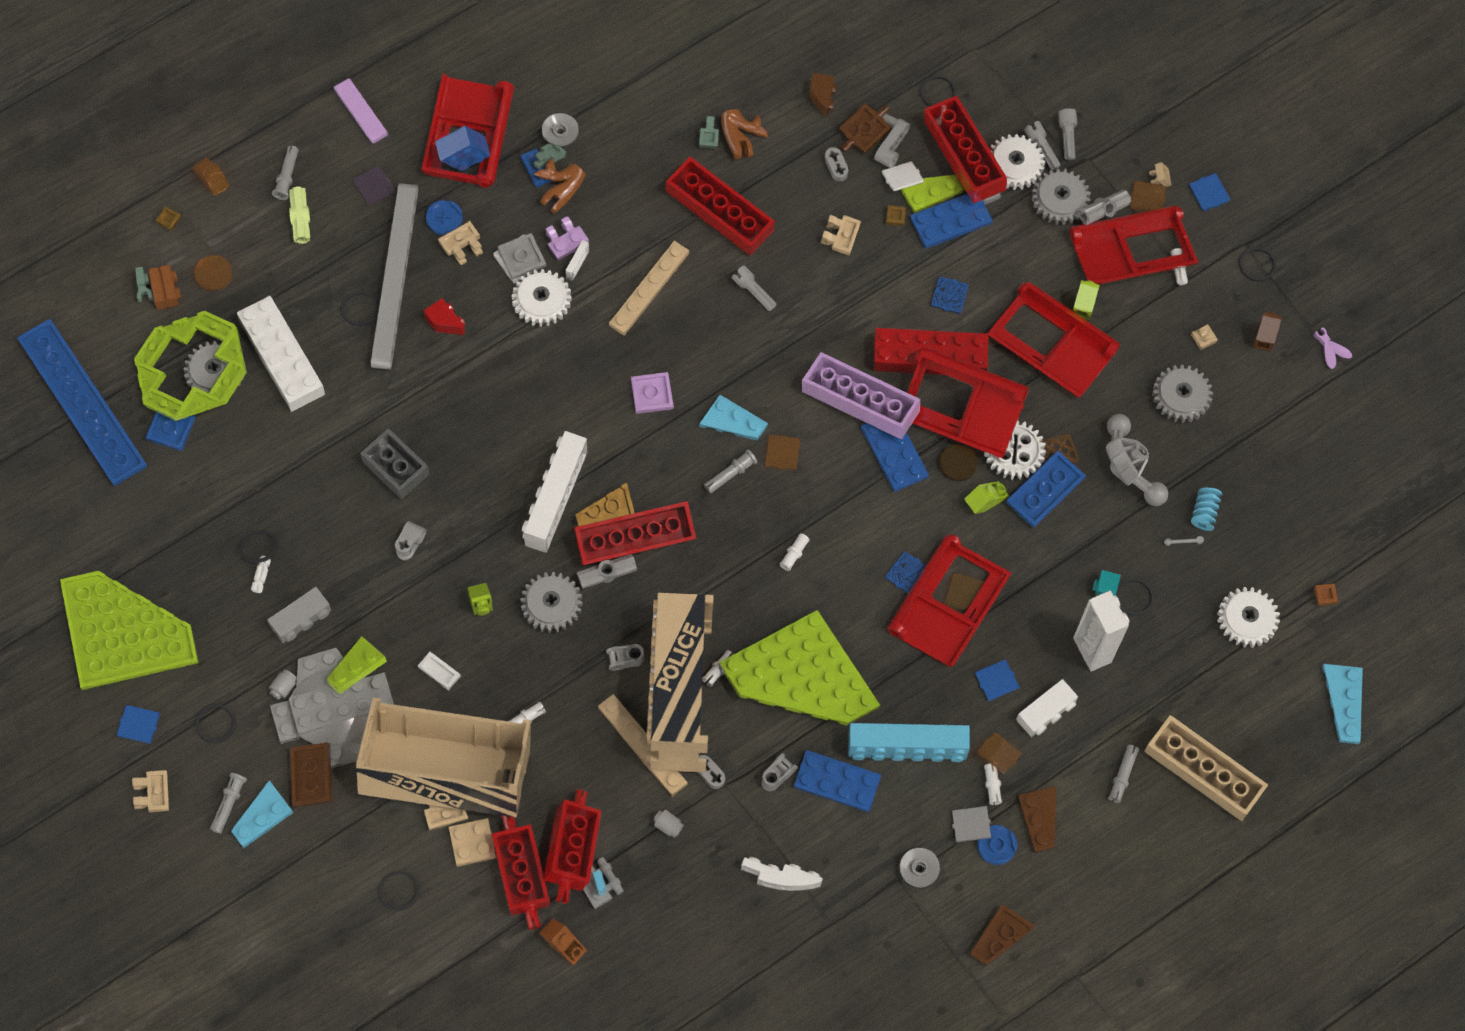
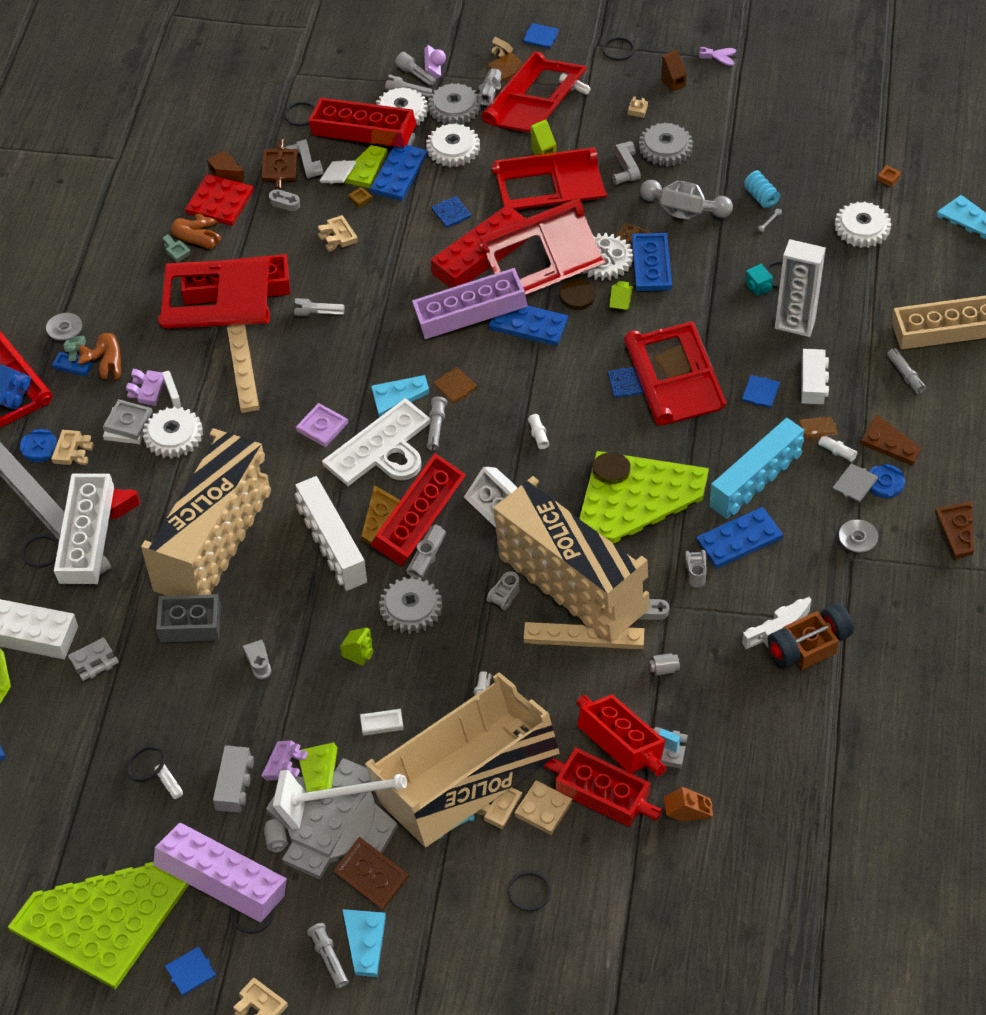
camera: 40 degrees left, 15 degrees down
none -> white brick [54,474,114,584]
none -> light grey plate [68,637,119,681]
none -> tan piece [141,428,271,596]
none -> lavender brick [154,823,287,922]
none -> red piece [158,258,272,329]
none -> red plate [185,174,254,226]
none -> lavender plate [261,740,308,781]
none -> white tile [273,770,407,830]
none -> white plate [322,398,431,486]
none -> lavender tile [424,45,446,79]
none -> white gear [426,123,480,167]
none -> white slope [464,467,517,527]
none -> dark brown tile [593,452,631,484]
none -> light grey beam [612,141,641,185]
none -> brick [767,603,854,670]

